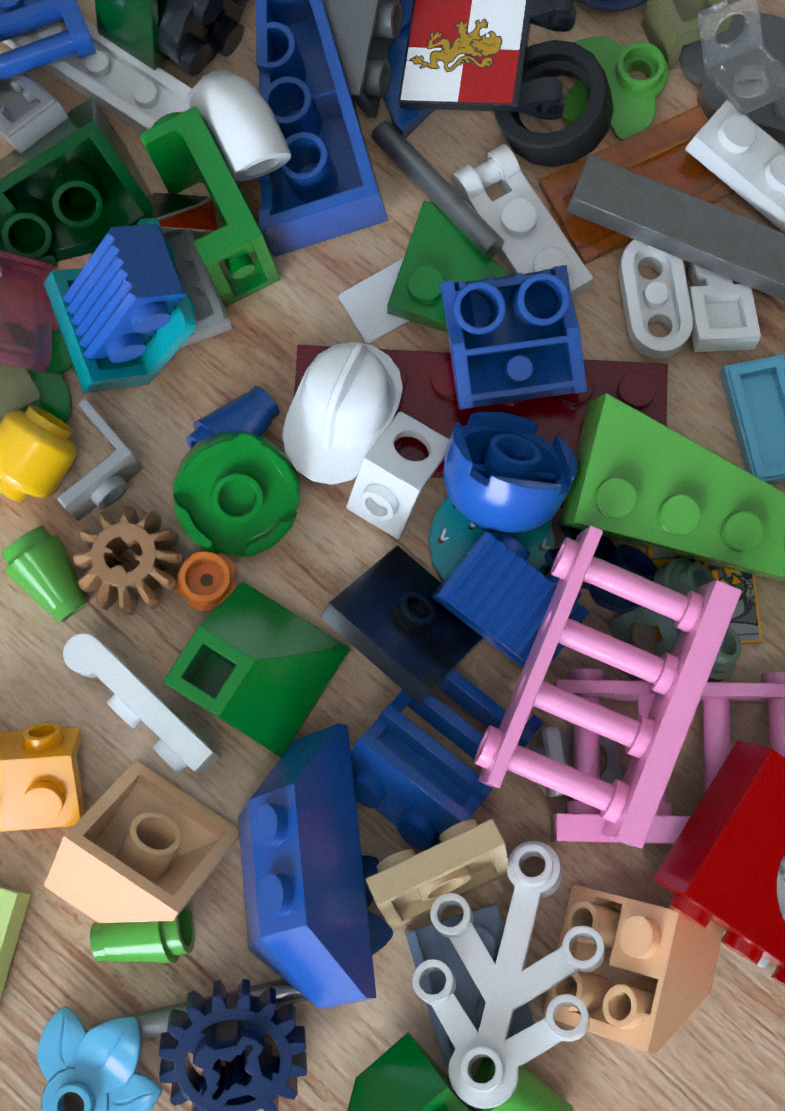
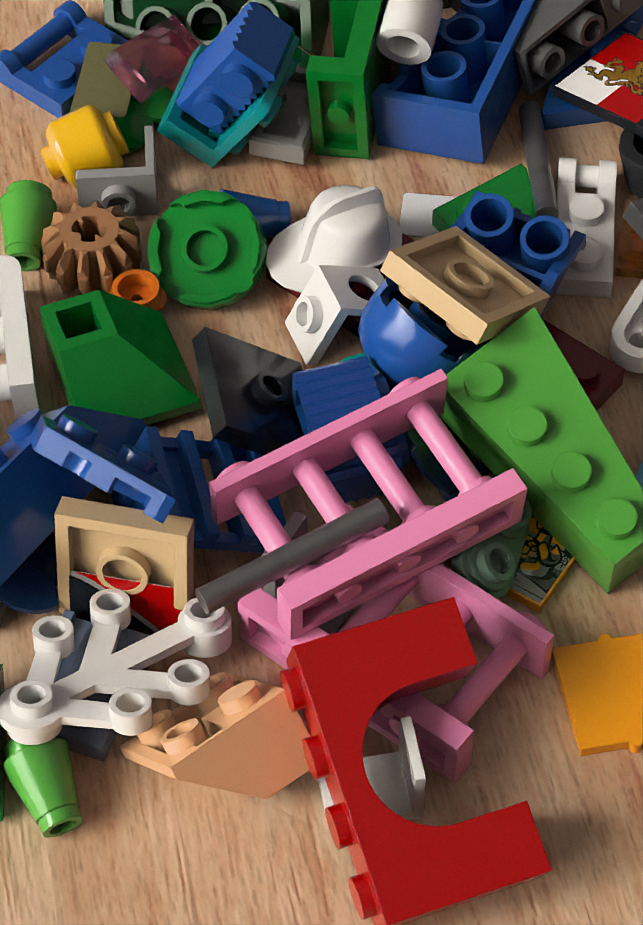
camera: 35 degrees right, 25 degrees down
none -> blue wing [29,414,176,523]
none -> sticker [69,571,182,635]
none -> flat silver bar [195,498,389,614]
none -> tan plate [380,226,551,345]

